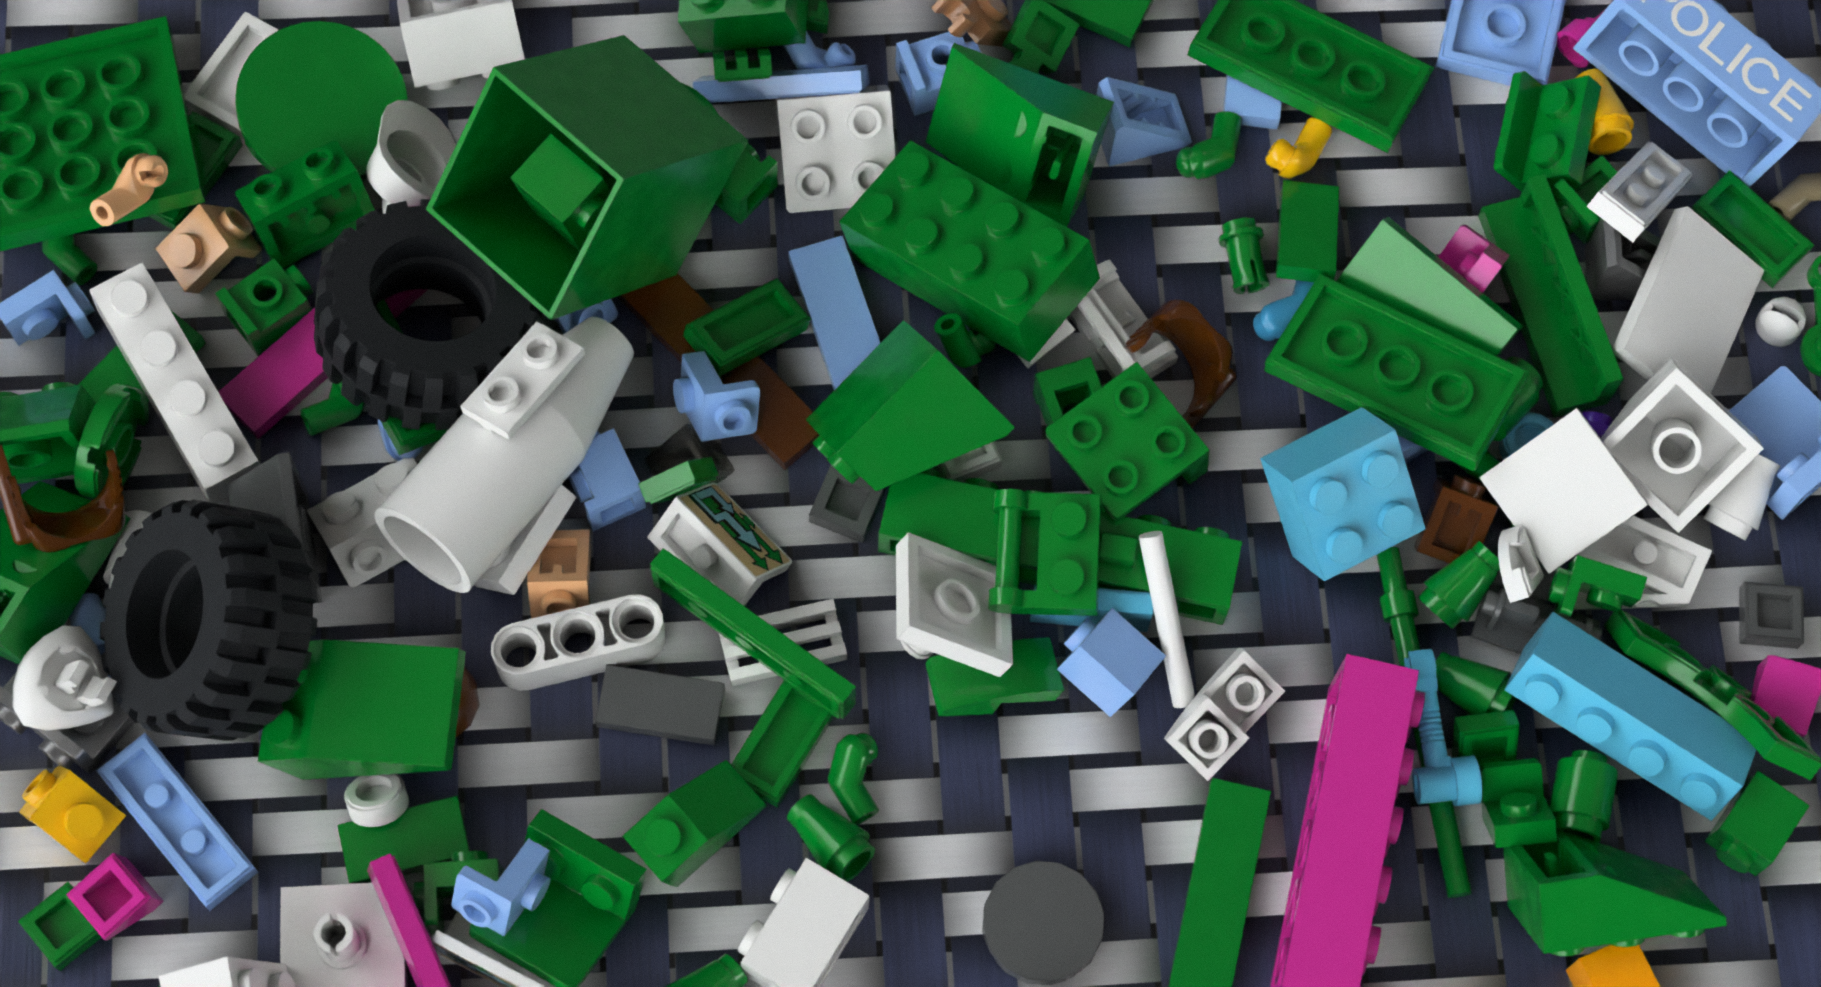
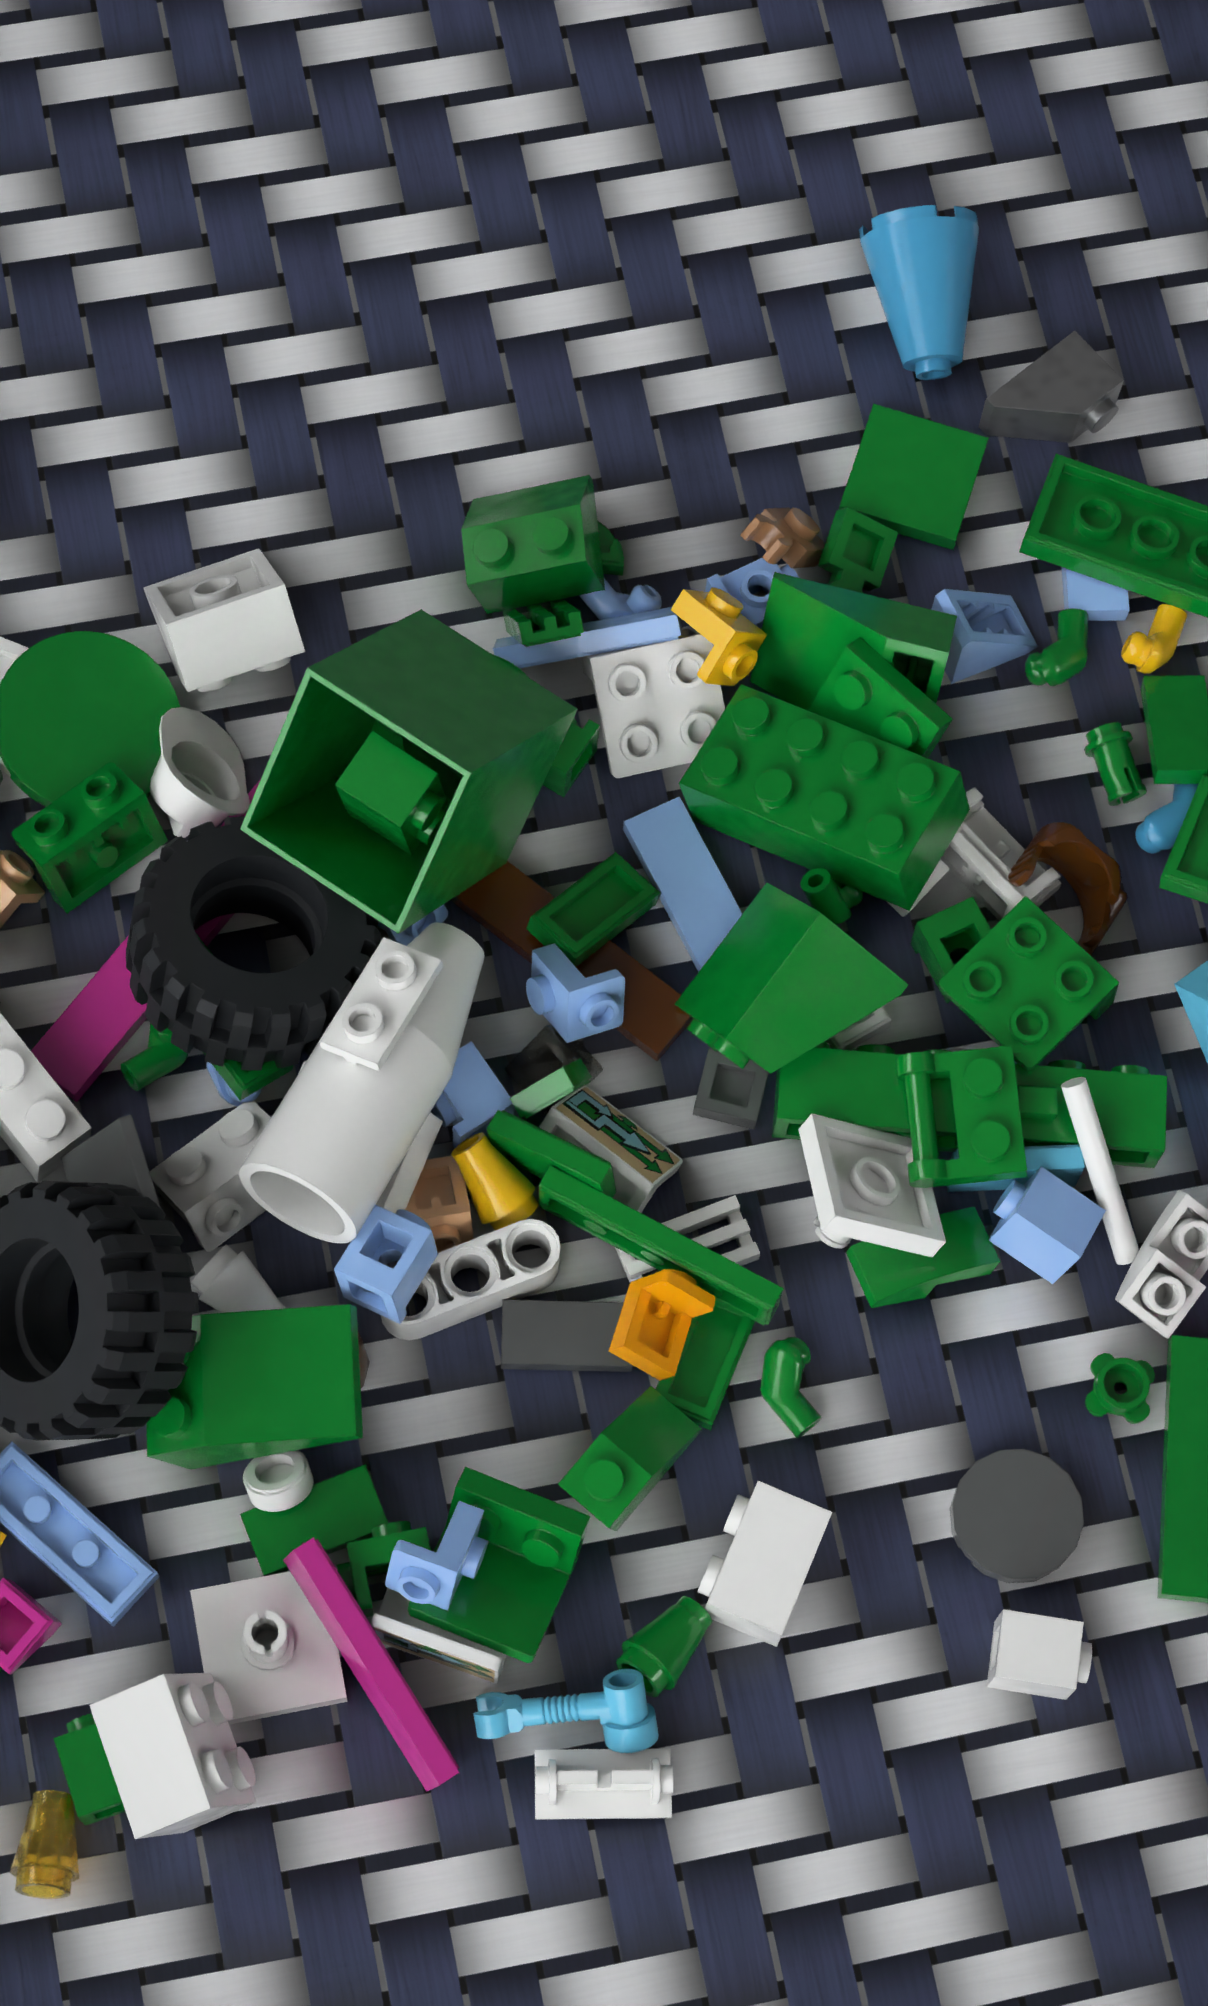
camera: 10 degrees left, 0 degrees up
green brick [215,258,314,357] -> none
green cone [787,794,875,882] -> none
none -> white cone [191,1244,286,1313]
none -> light blue brick [334,1205,438,1324]
none -> yellow cone [451,1132,539,1231]
none -> green tile [487,1110,617,1198]
none -> light orange bracket [609,1269,716,1381]
none -> yellow bracket [671,587,767,686]
none -> green wing [808,637,953,758]
none -> green plate [1085,1353,1155,1424]

